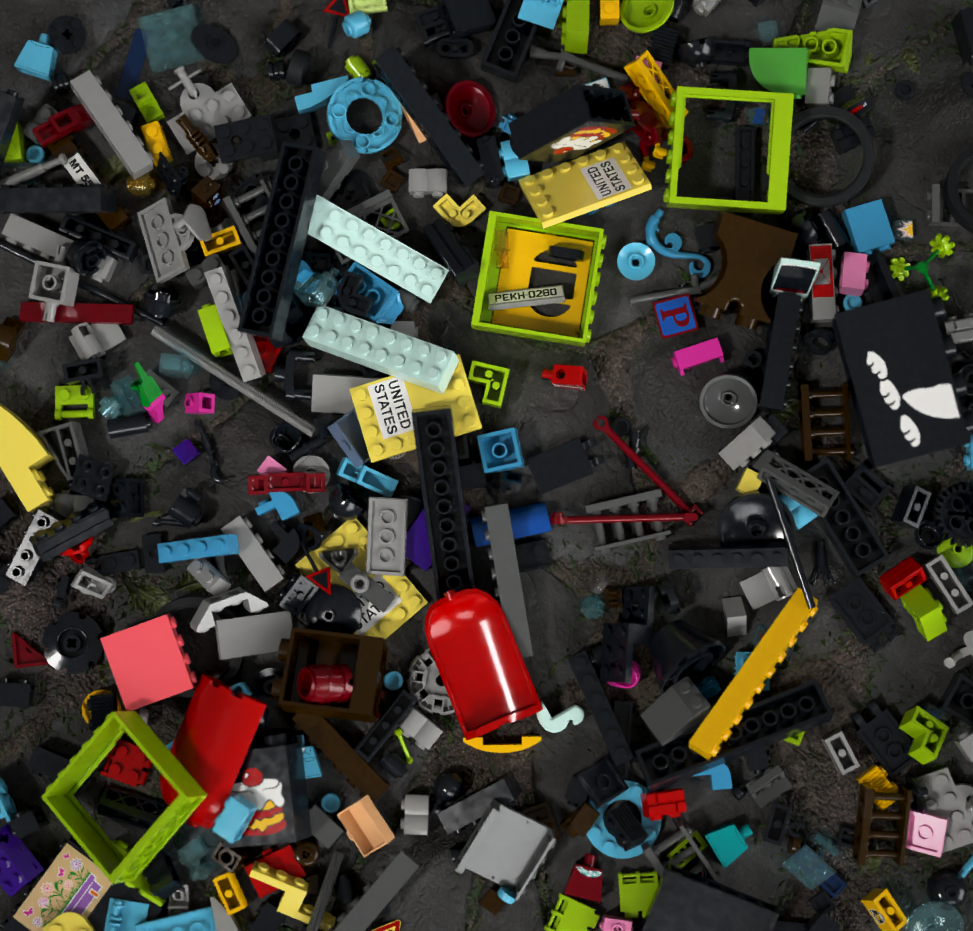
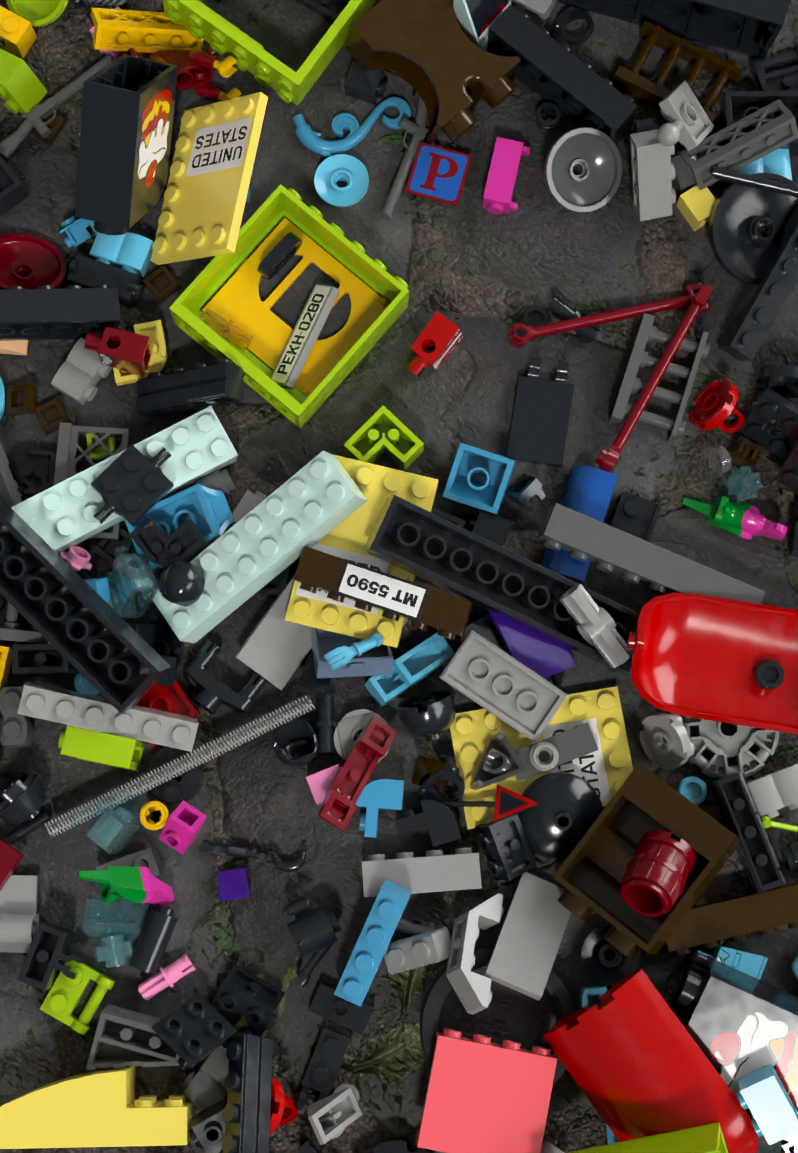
camera: 60 degrees left, 5 degrees down
none -> bright pink plate [60,546,92,571]
none -> dark red torso [84,327,153,377]
none -> black plate [91,445,174,526]
none -> bright pink axle [138,953,196,1000]
none -> yellow cone [140,801,169,830]
none -> black hair [158,560,205,607]
none -> brick [294,546,473,640]
none -> medium azure piece [324,633,384,671]
none -> light grey piece [559,584,632,668]
none -> light grey plate [640,712,695,770]
none -> light grey plate [657,80,714,151]
none -> animal [682,496,788,541]
none -> red tile [689,379,744,433]
none -> black tile [753,660,784,690]

